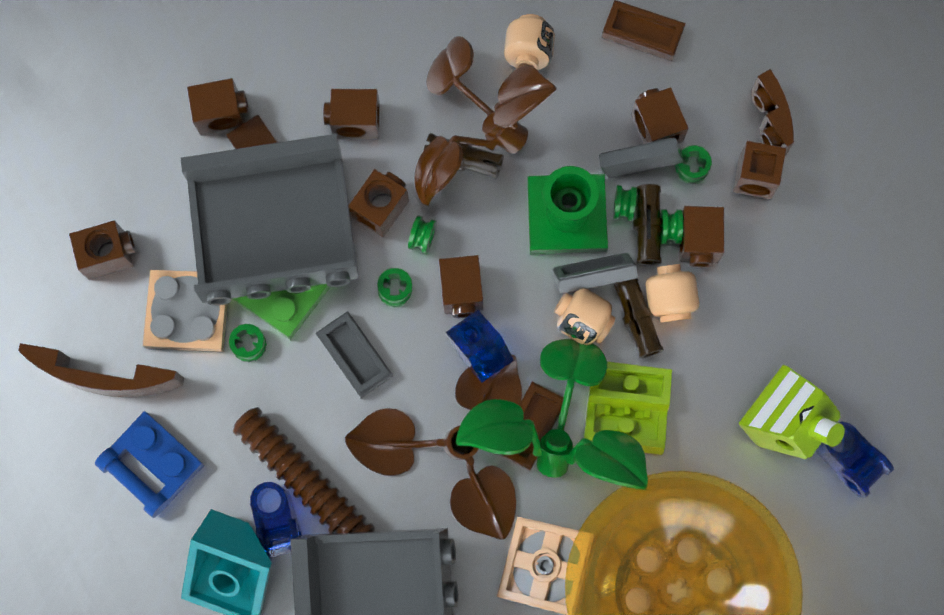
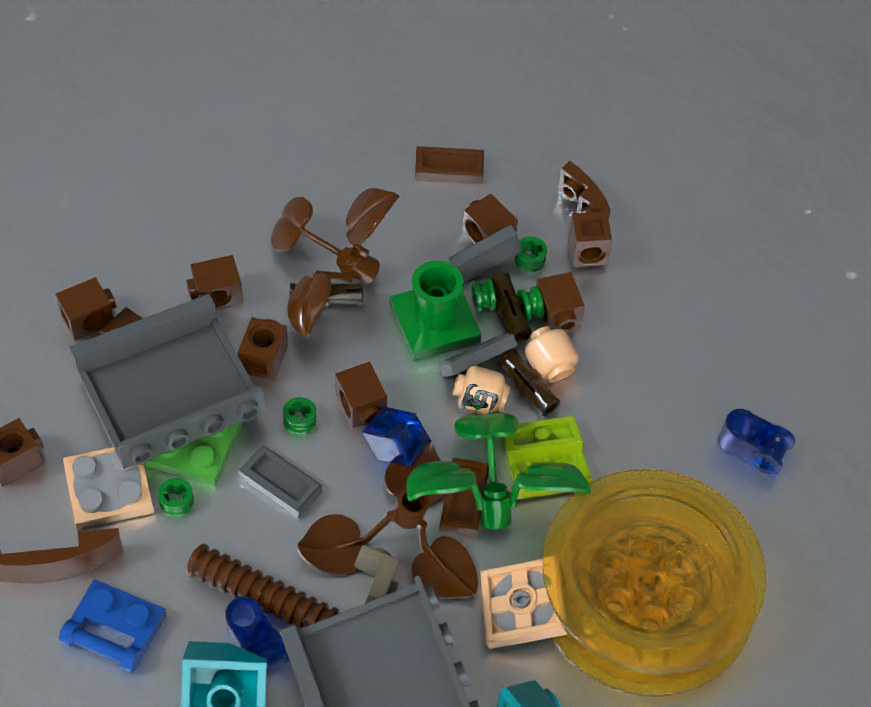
camera: 25 degrees left, 20 degrees down
green bush [408,215,437,254] -> none
light nougat head [504,14,555,70] -> none
lime torso [738,364,845,459] -> none
none -> dark tan bracket [354,546,399,604]

